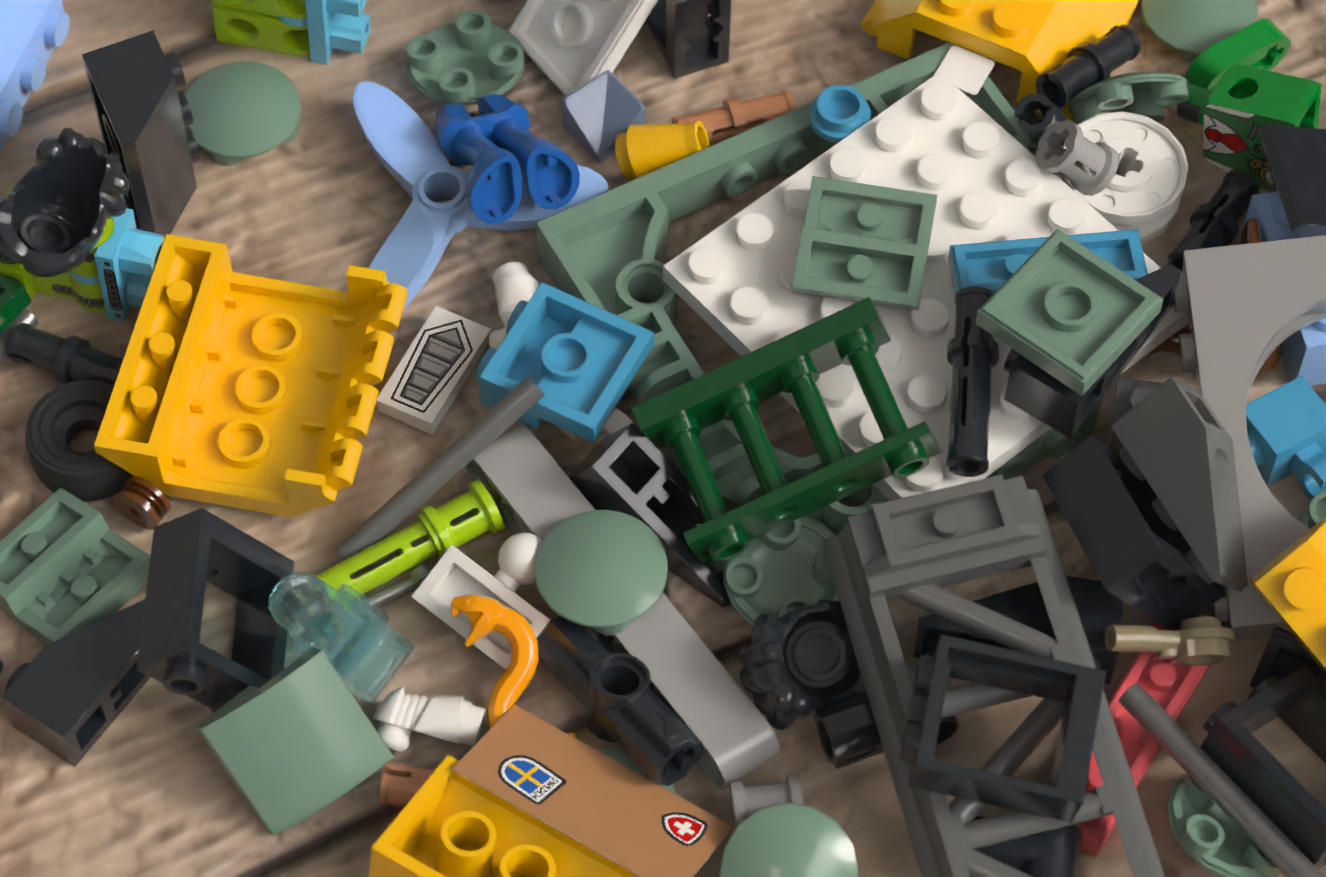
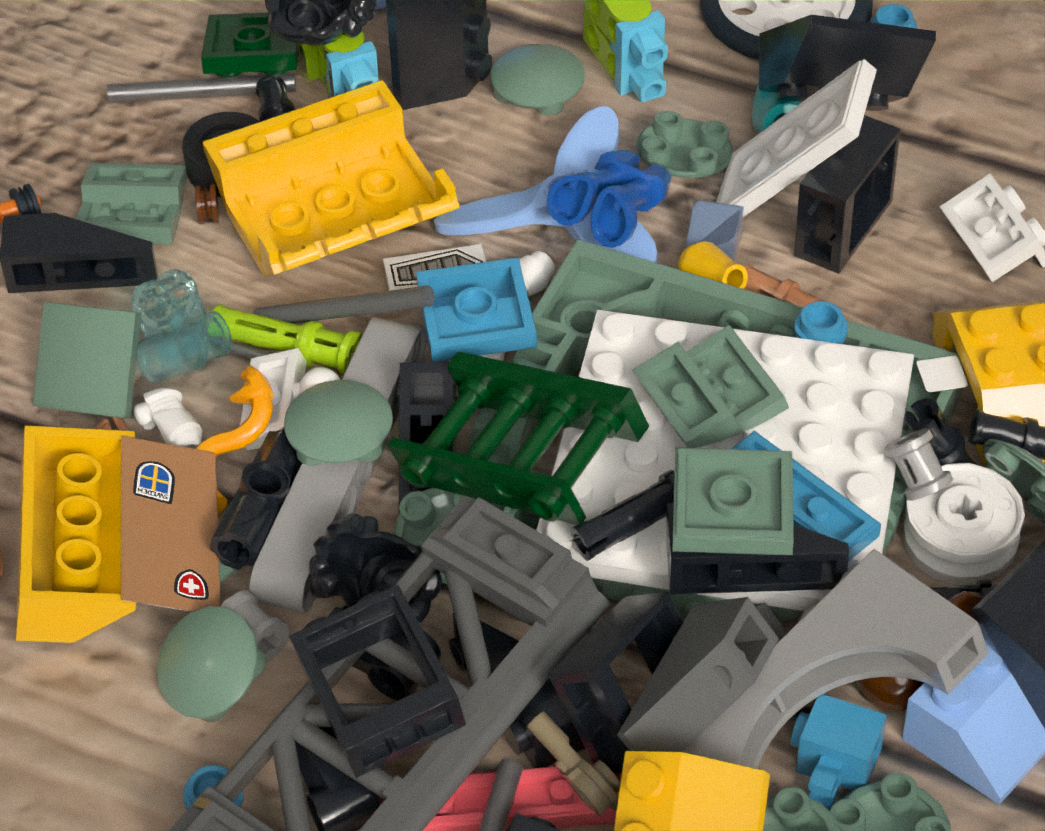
camera: 55 degrees right, 10 degrees down
black window [137,508,294,713] -> none

